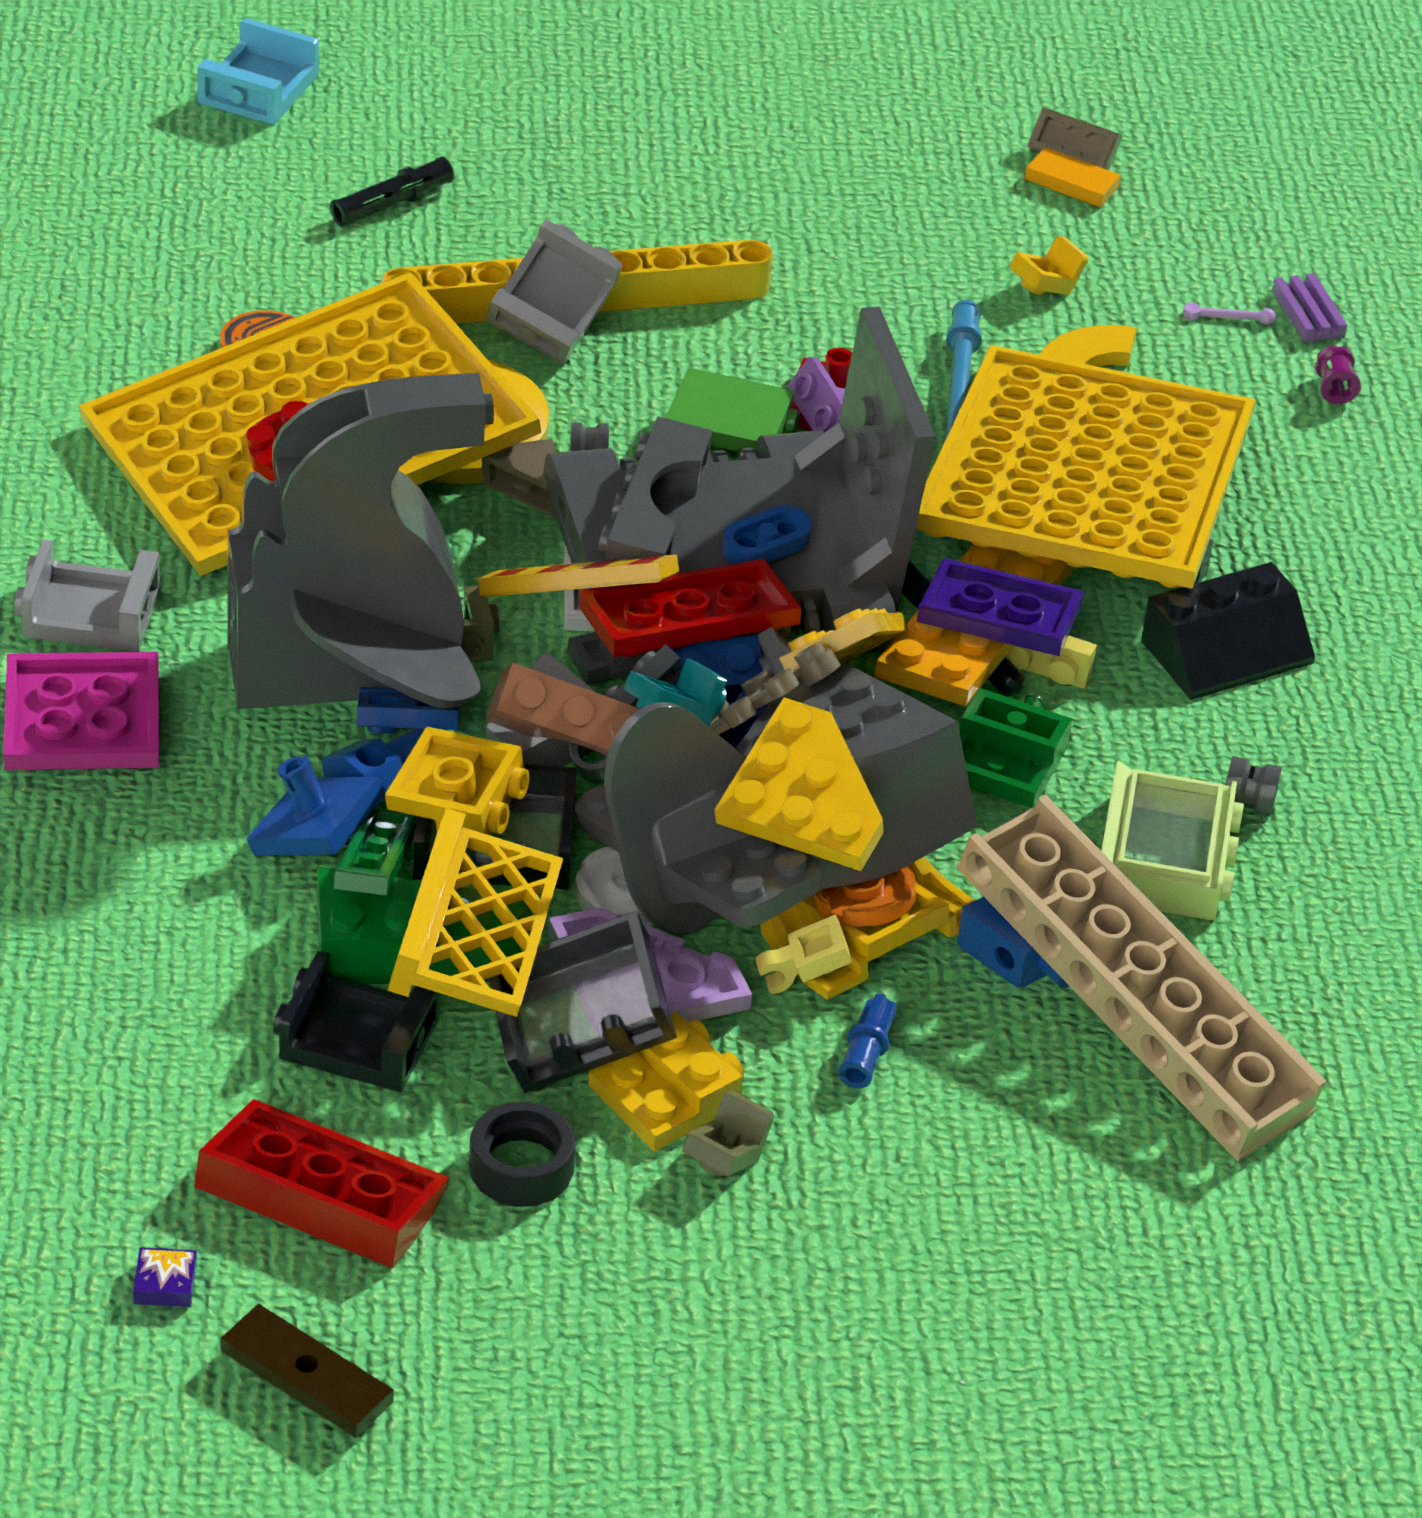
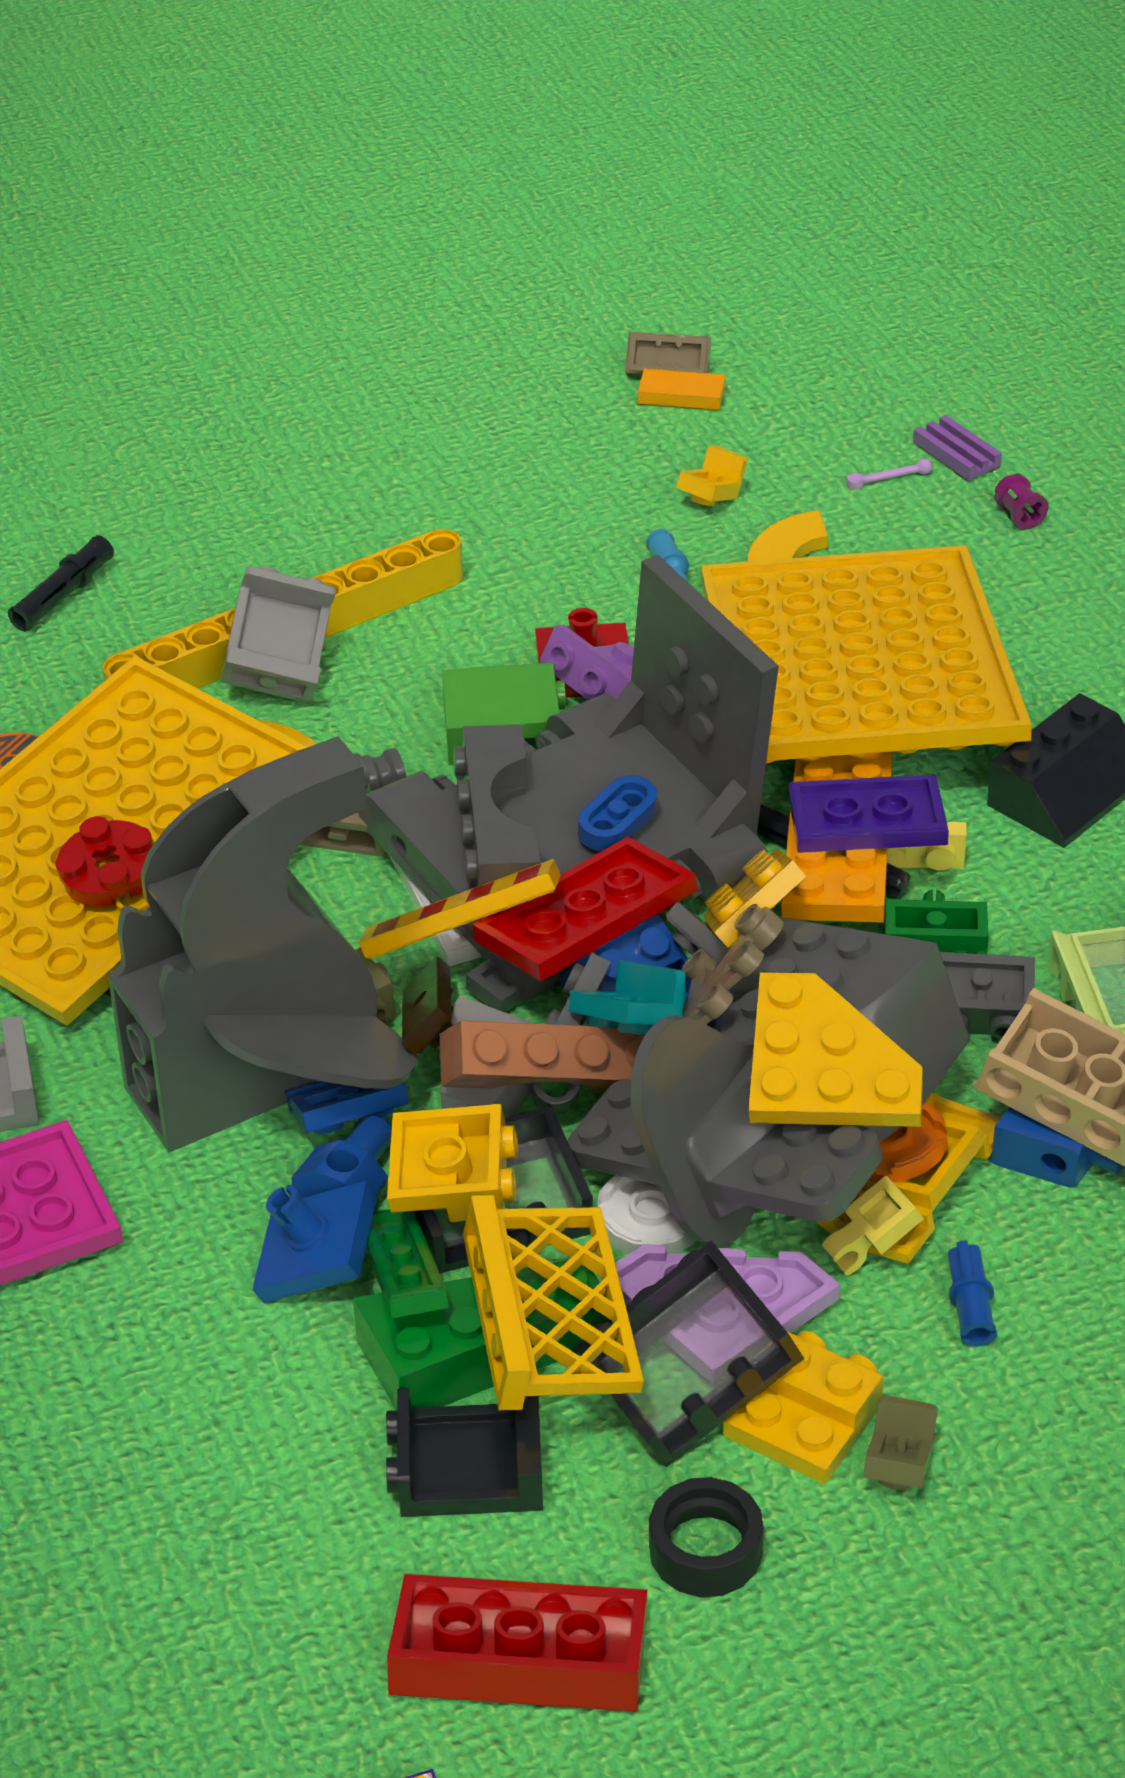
camera: 15 degrees left, 0 degrees up
none -> dark brown tile [402,955,454,1056]
none -> dark grey bracket [940,952,1035,1039]

